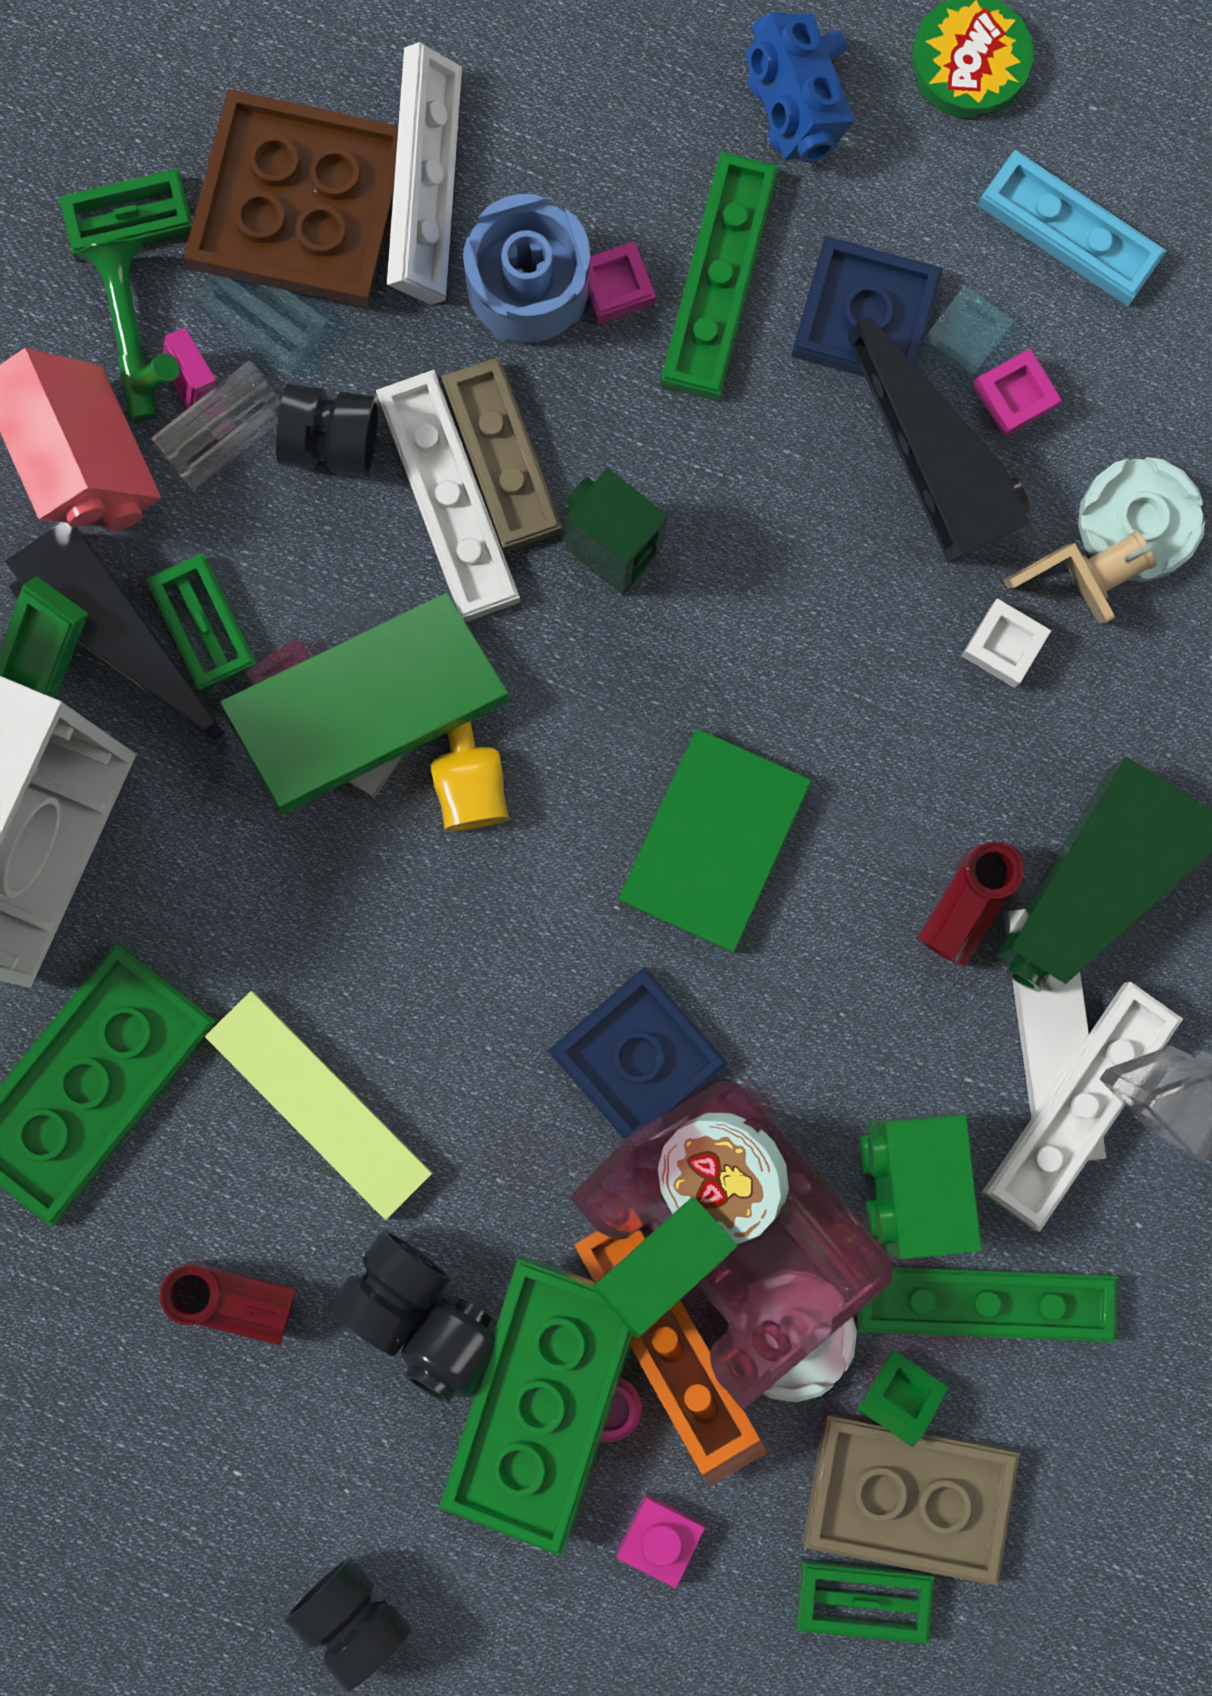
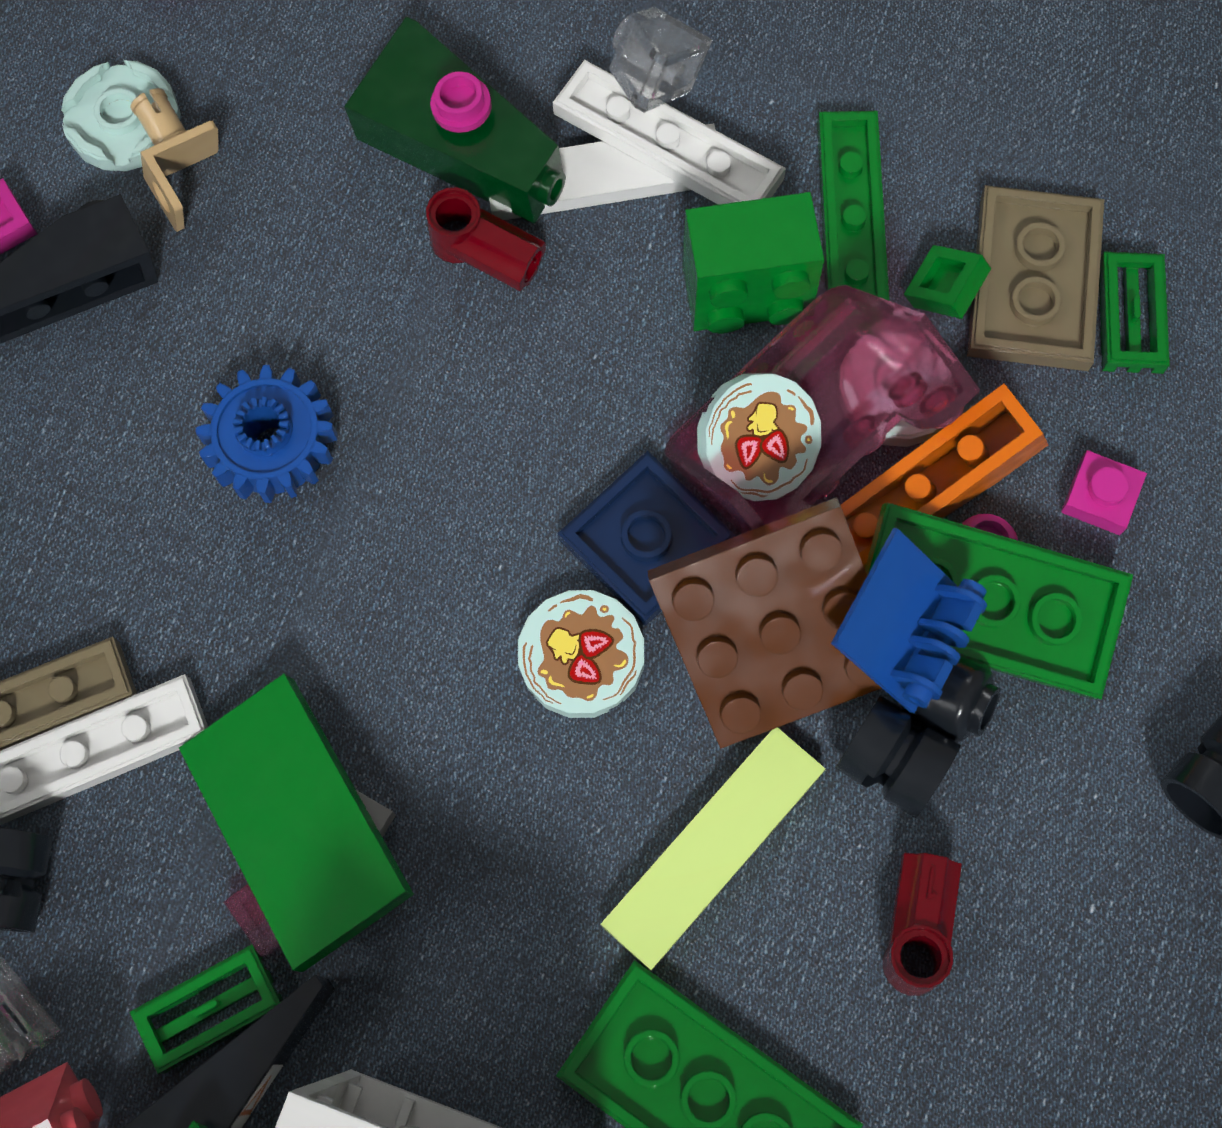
camera: 80 degrees left, 10 degrees down
yellow piece [430,721,510,832] -> none
dark green brick [564,467,668,595] -> none
green tile [593,1196,738,1339] -> none
green tile [617,728,811,954] -> none
white plate [961,598,1051,688] -> none
none -> blue gear [196,365,338,503]
none -> dark pink plate [430,72,492,133]
none -> tile [518,590,644,718]
none -> reddish brown plate [647,497,881,749]
none -> blue hinge [831,528,987,713]

